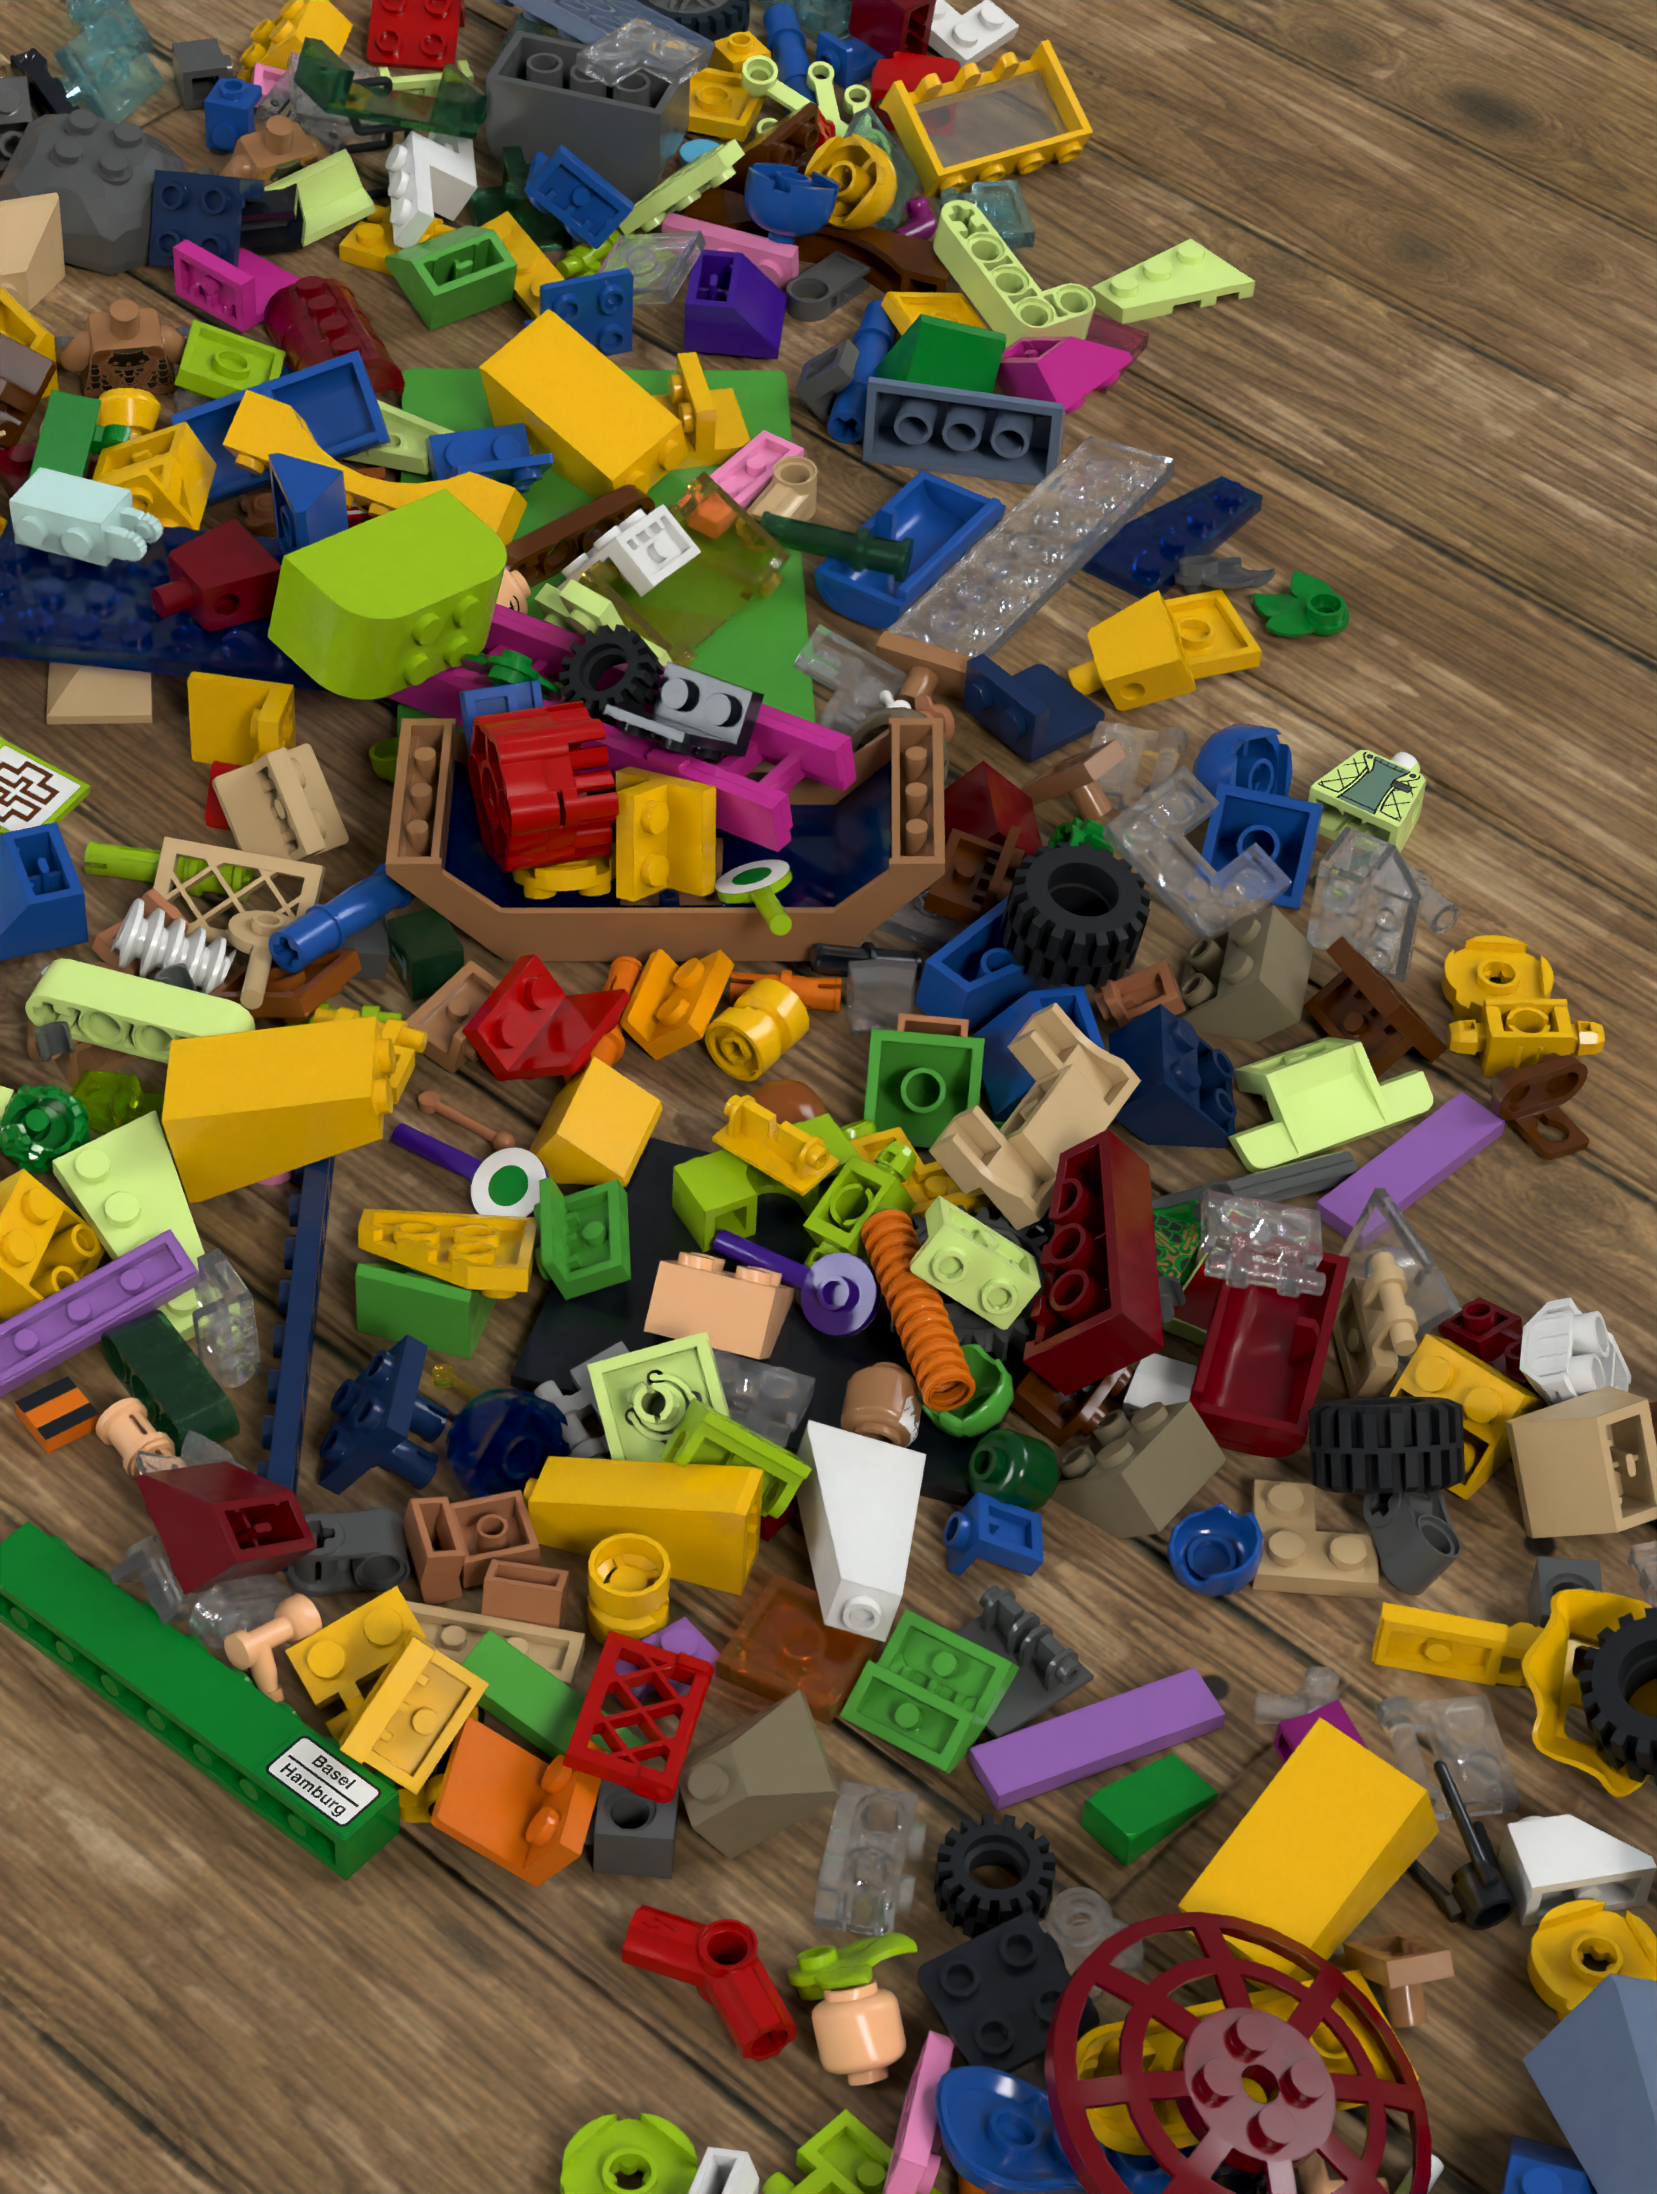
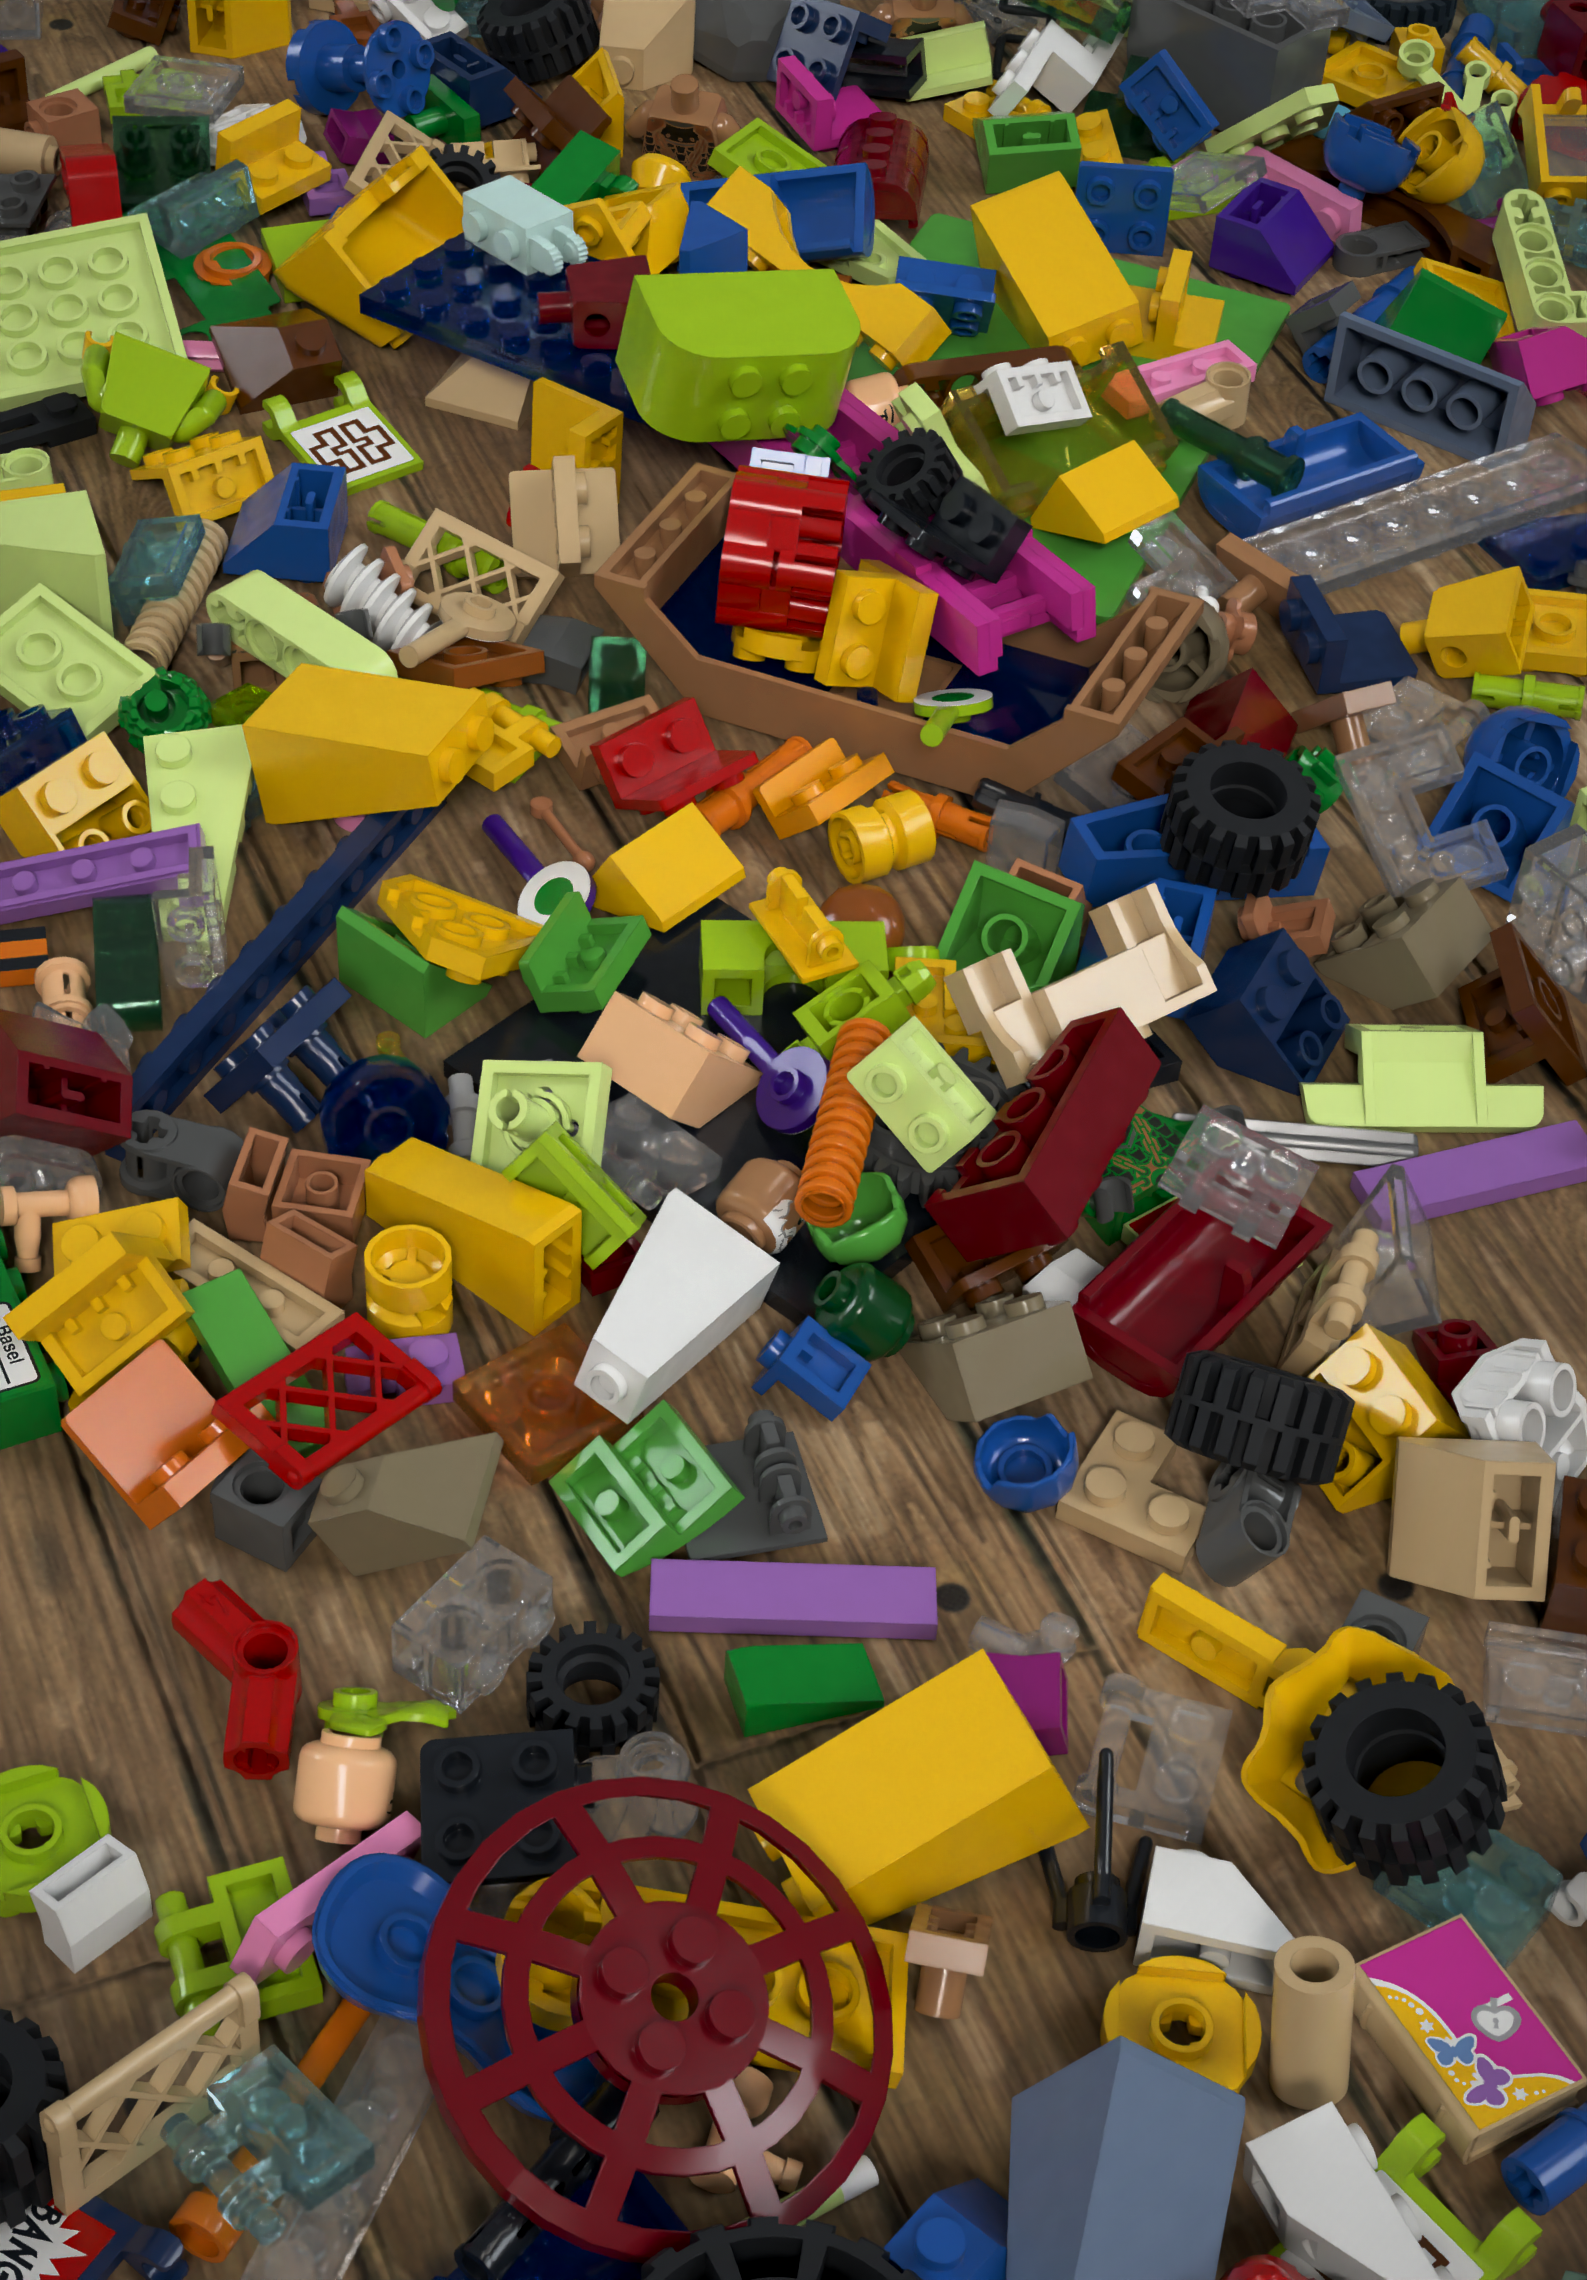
camera: 25 degrees right, 0 degrees up
blue piece [269,862,448,973] -> none
none -> yellow slope [1030,440,1180,544]
none -> yellow pin [1455,36,1528,118]
none -> lime pin [1470,672,1585,721]

